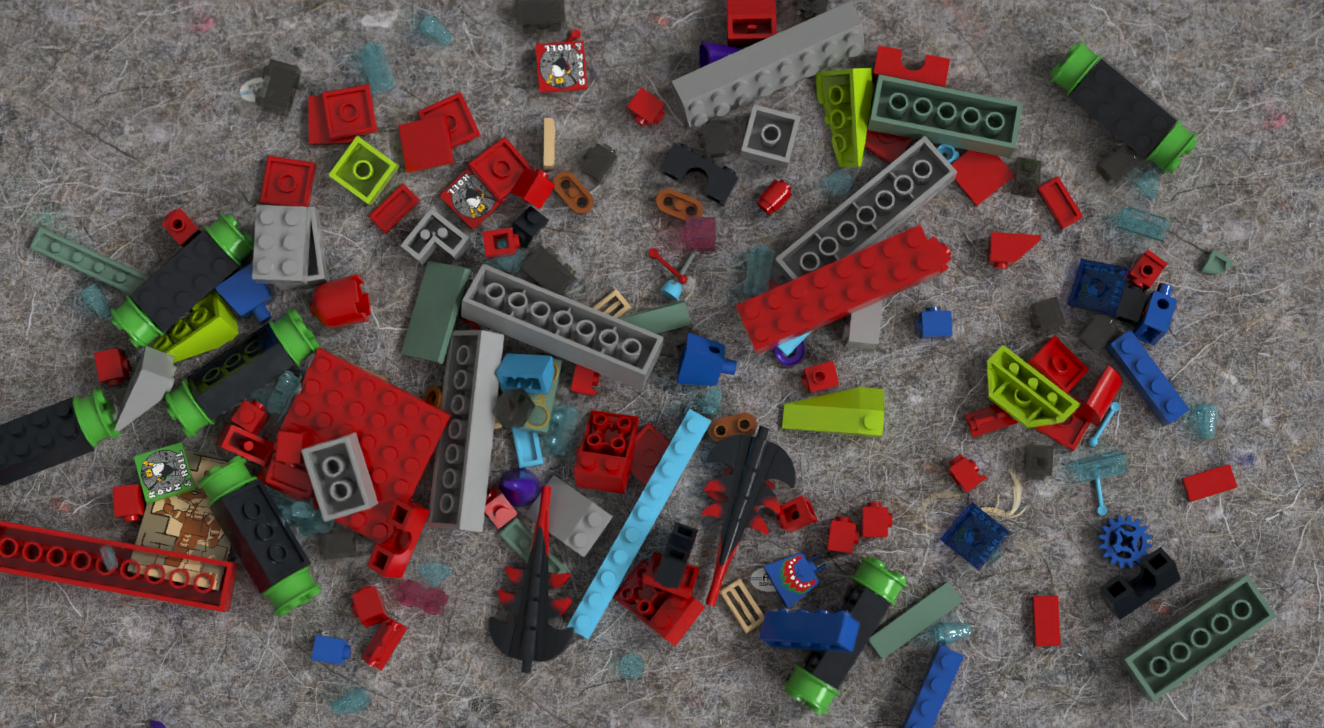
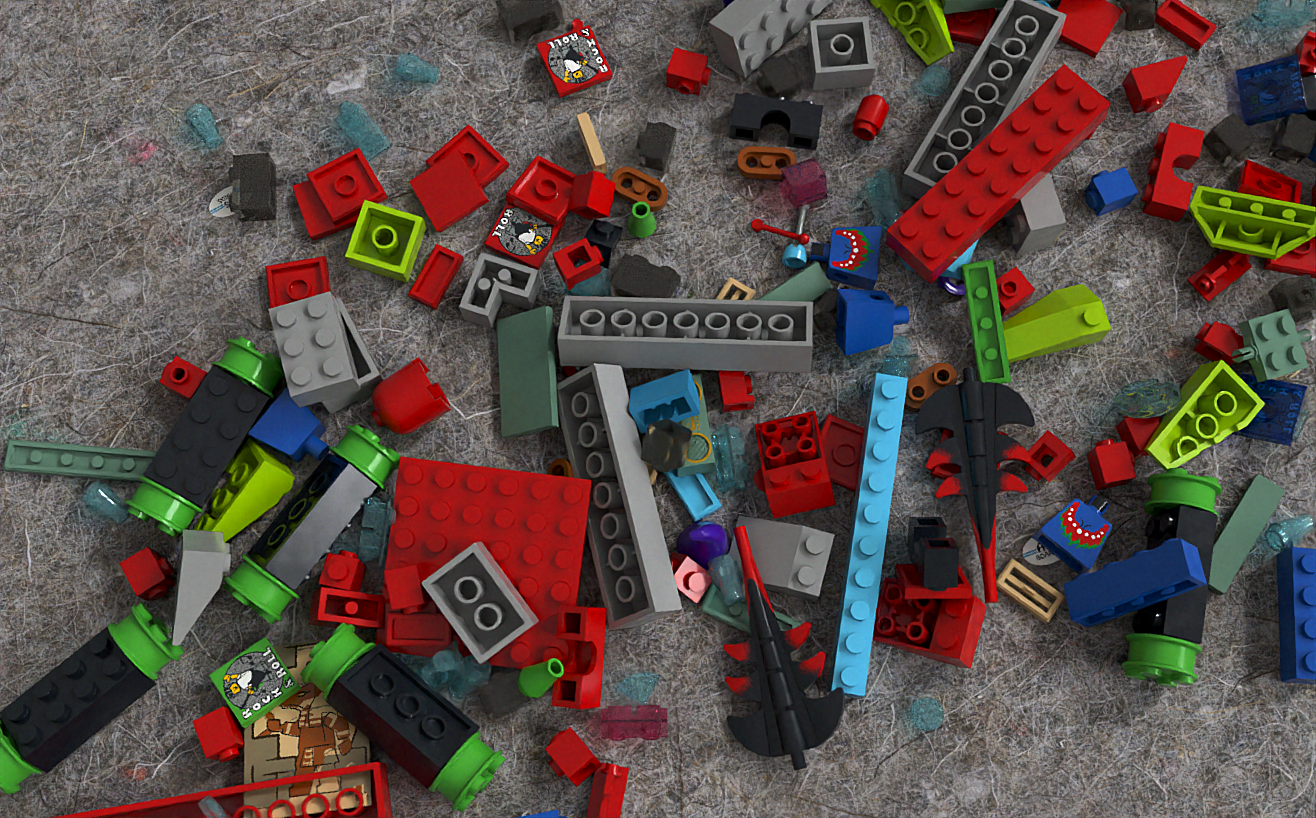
camera: 20 degrees left, 10 degrees down
none -> clear light blue cone [184,103,224,149]
none -> bright green cone [517,658,564,698]
none -> bright green cone [627,202,657,238]
none -> clear light blue cone [707,554,744,605]
none -> blue torso [810,226,882,290]
none -> bright green tile [961,259,1011,384]
none -> clear light blue tile [1115,378,1182,418]
none -> red arch [1141,122,1205,222]
none -> lime wedge [1144,359,1265,472]
none -> sand green plate [1232,308,1312,383]

